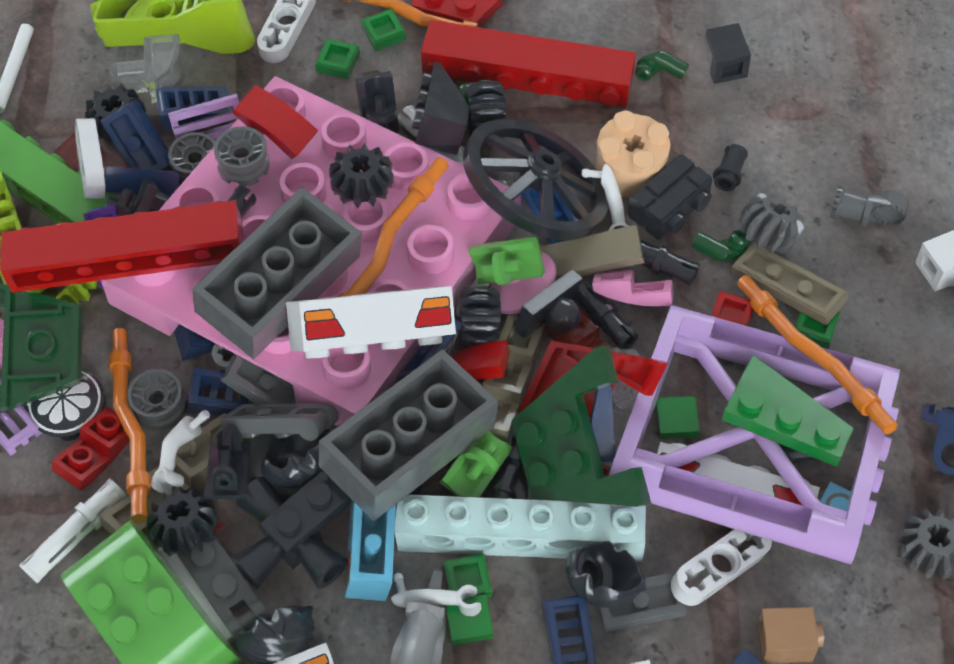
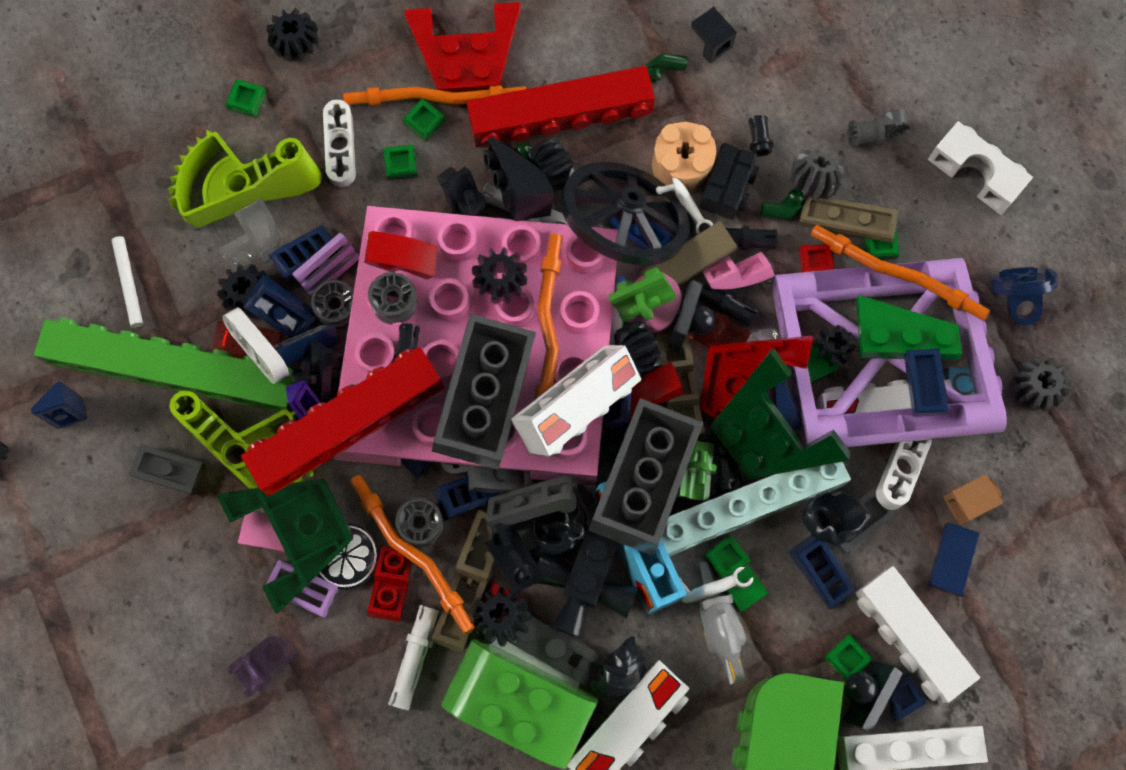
camera: 30 degrees left, 15 degrees up
white piece [151,410,210,495] -> none
none -> black gear [813,325,856,367]
none -> dark blue tile [904,348,949,417]

